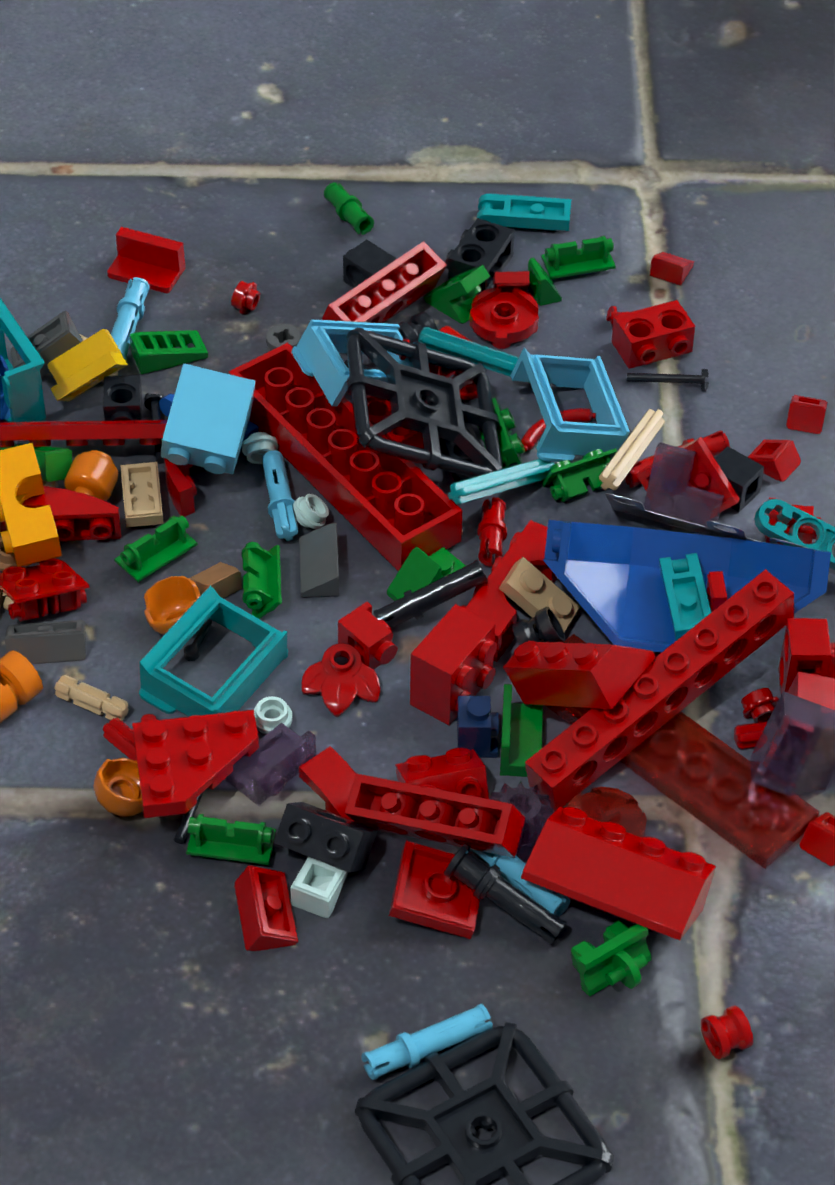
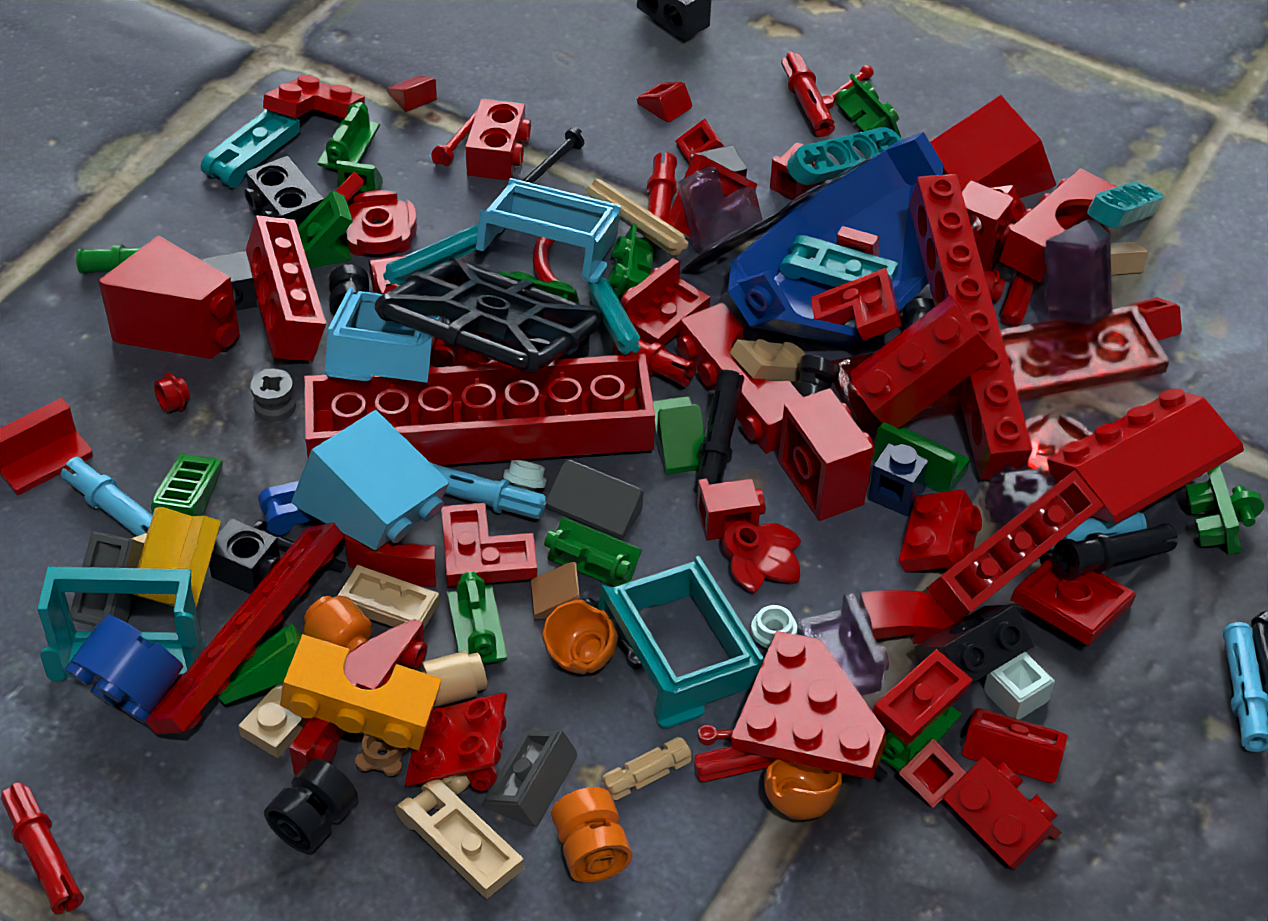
camera: 60 degrees left, 0 degrees up
none -> red slope [98,236,240,359]
none -> red plate [263,75,365,118]
none -> tan brick [421,651,487,708]
none -> plate [441,503,538,586]
none -> red bracket [620,258,710,345]
none -> red plate [810,268,902,341]
none -> red panel [872,649,973,746]
none -> red slope [898,738,966,808]
none -> red bracket [943,756,1062,870]

